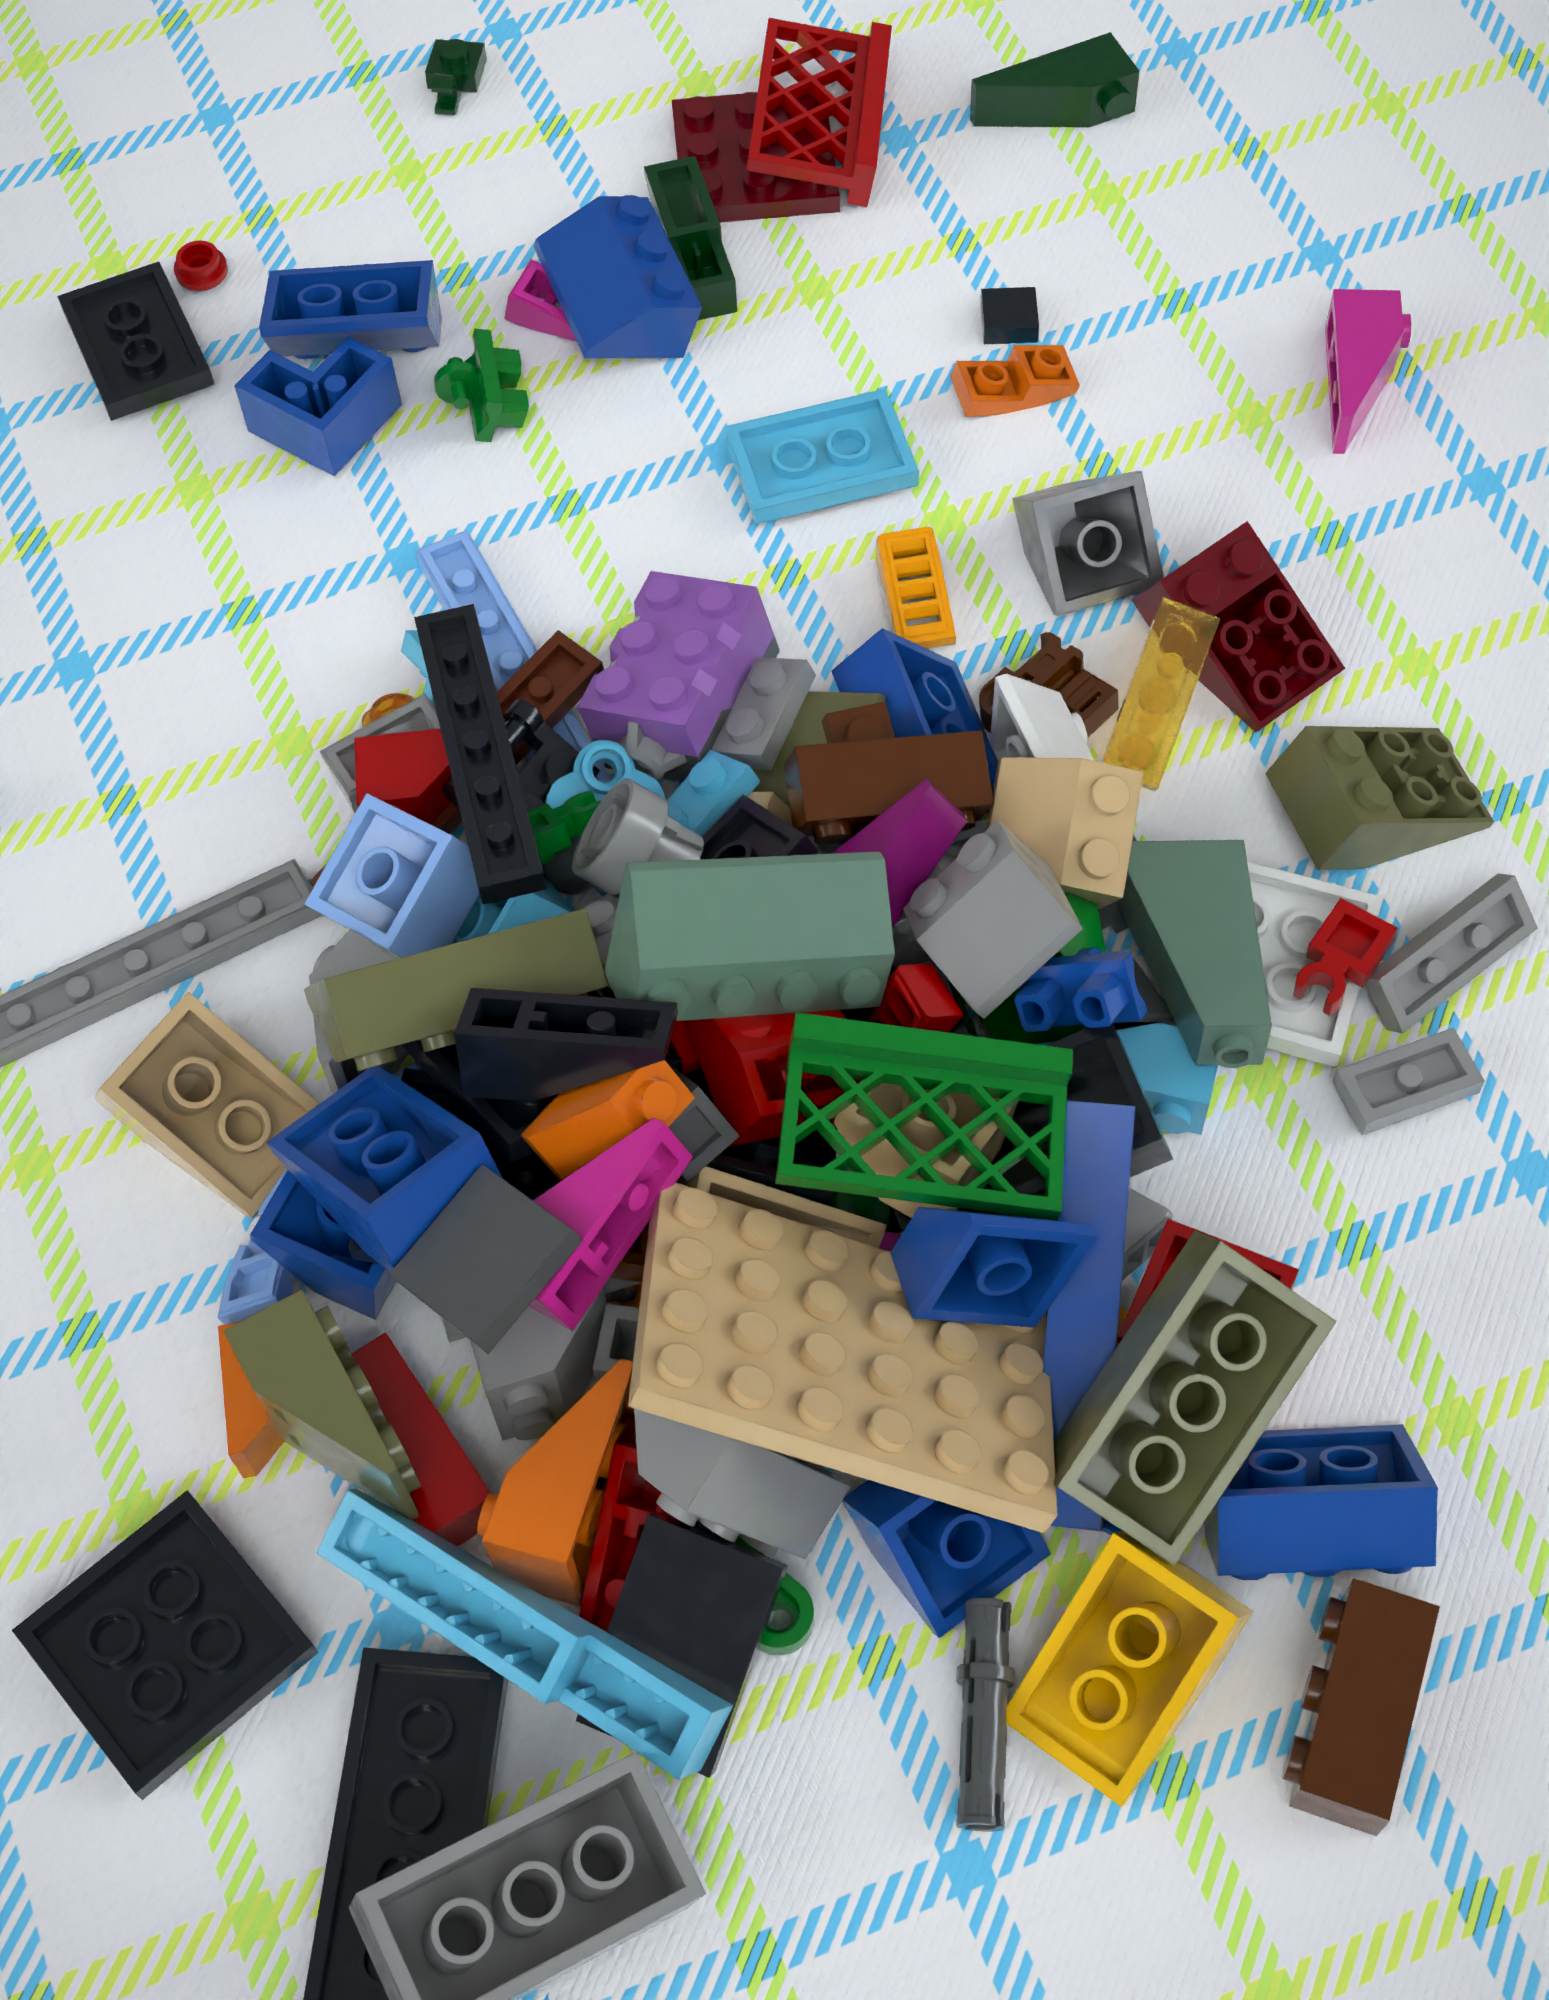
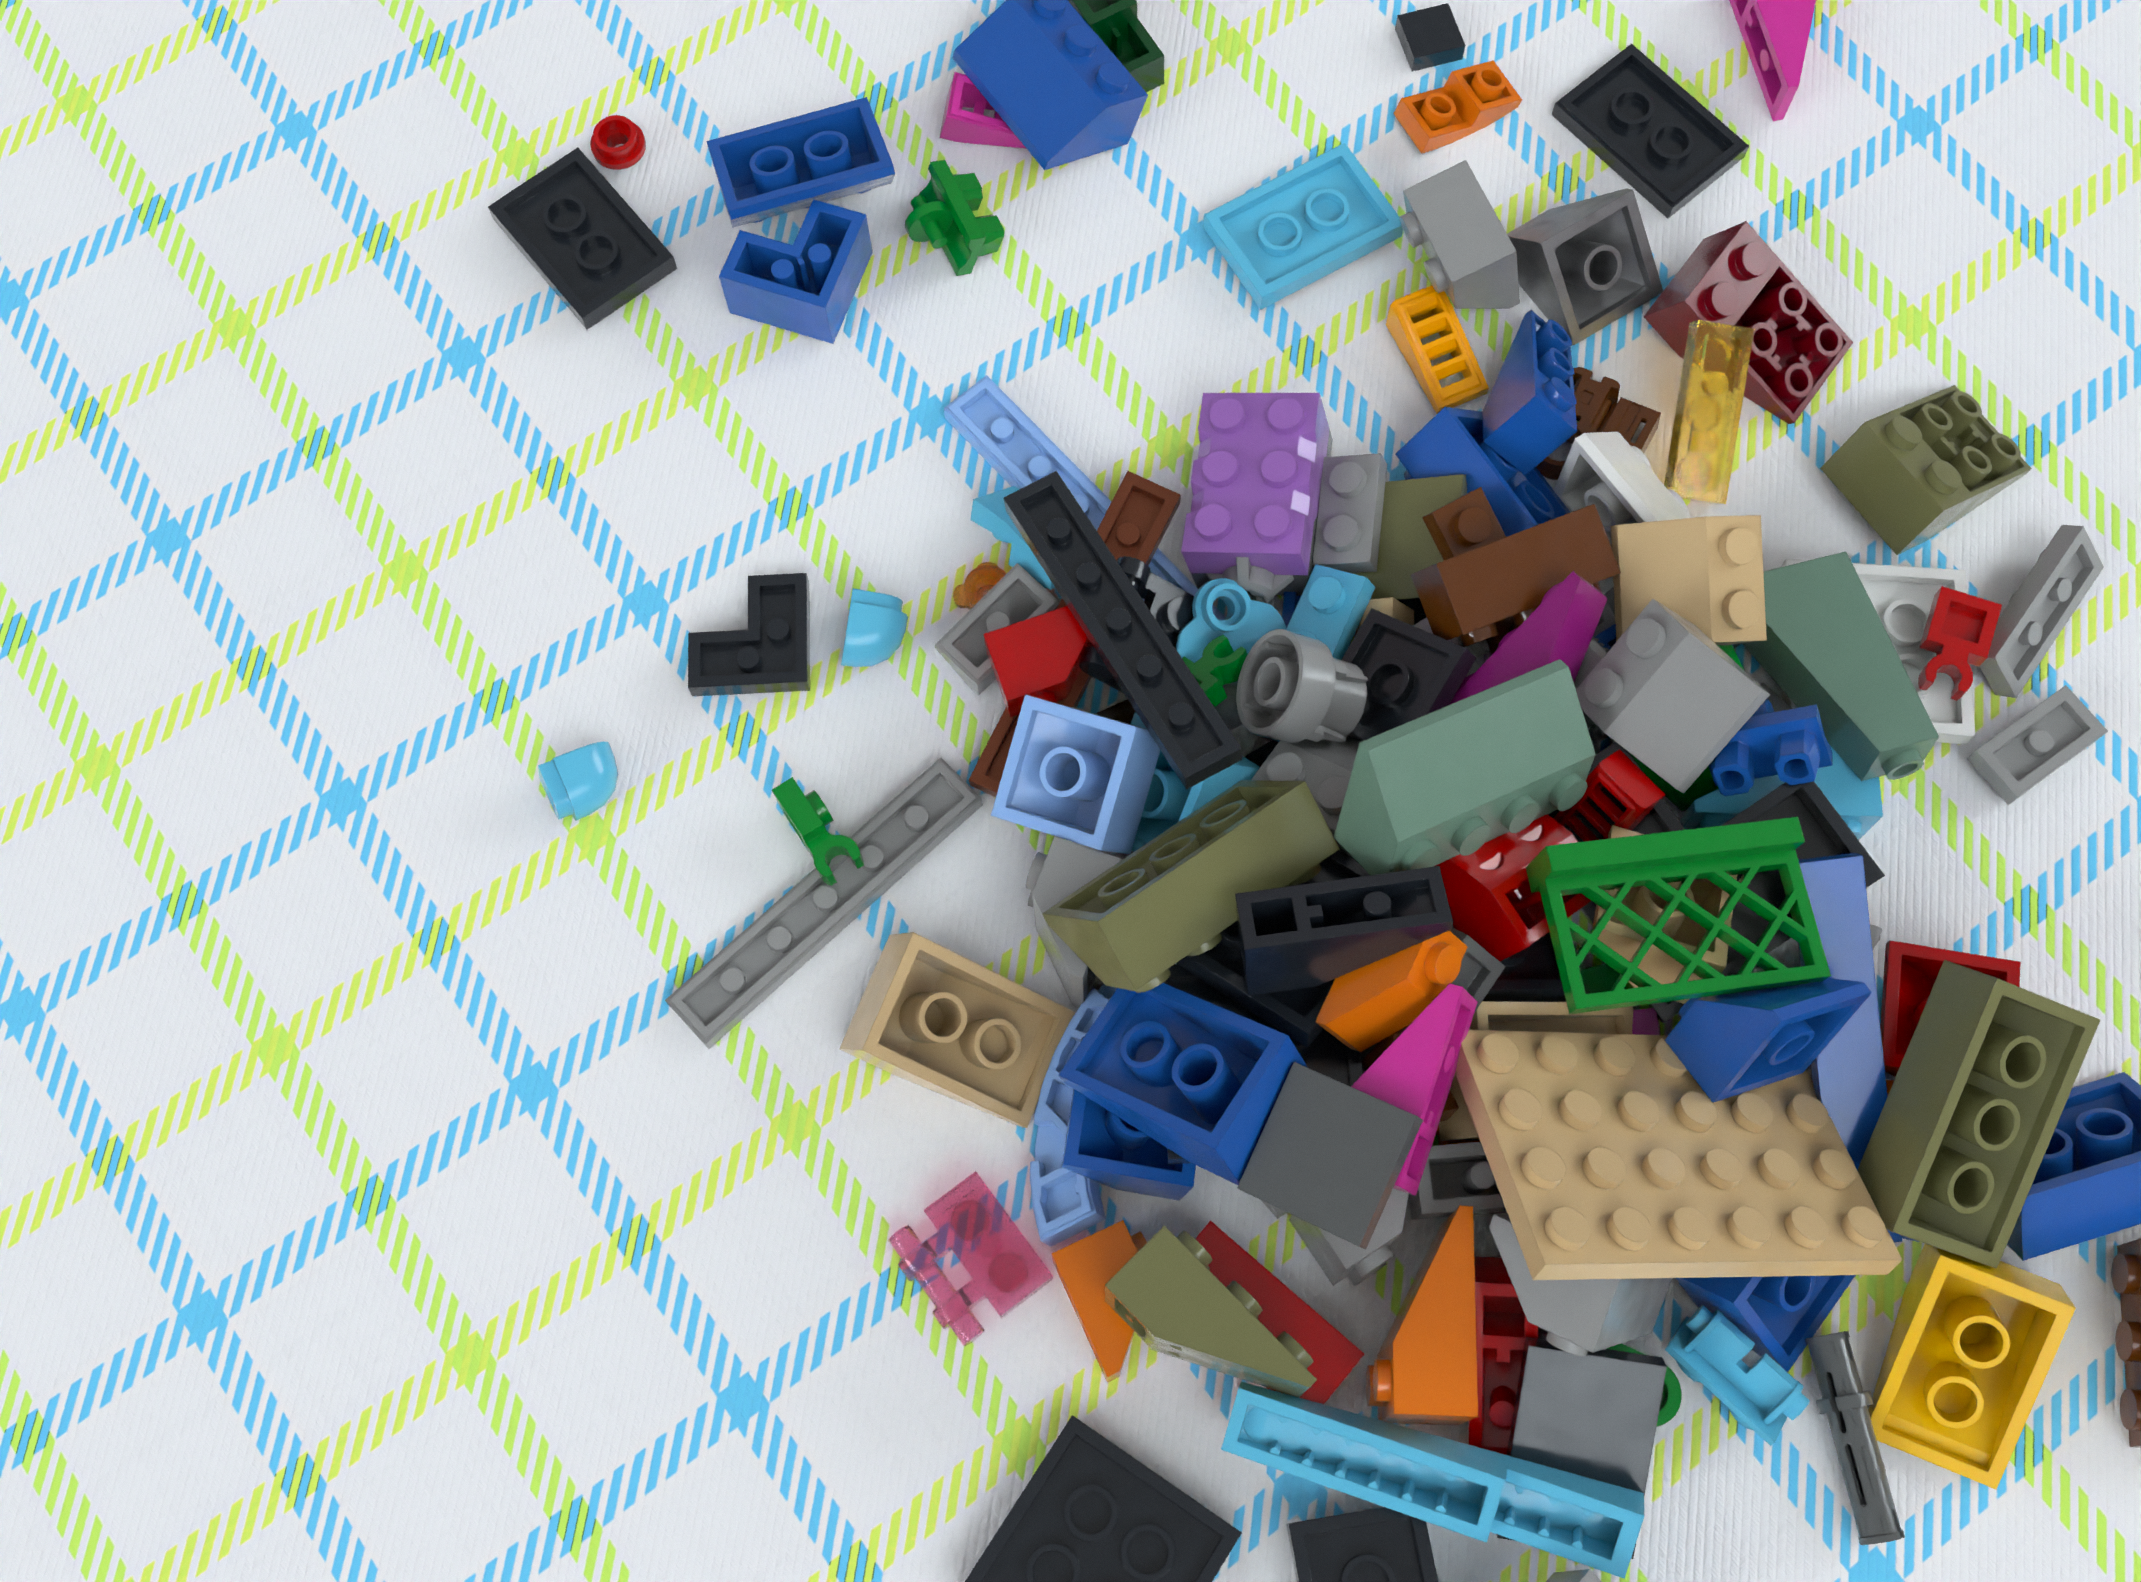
camera: 15 degrees left, 10 degrees up
none -> black plate [688,573,810,697]
none -> green plate [772,777,864,886]
none -> medium azure piece [841,588,908,667]
none -> clear pink plate [888,1171,1054,1346]
none -> light grey slope [1399,160,1520,309]
none -> blue slope [1483,310,1577,475]
none -> black tile [1552,43,1749,219]
none -> medium azure hinge [1665,1305,1810,1446]

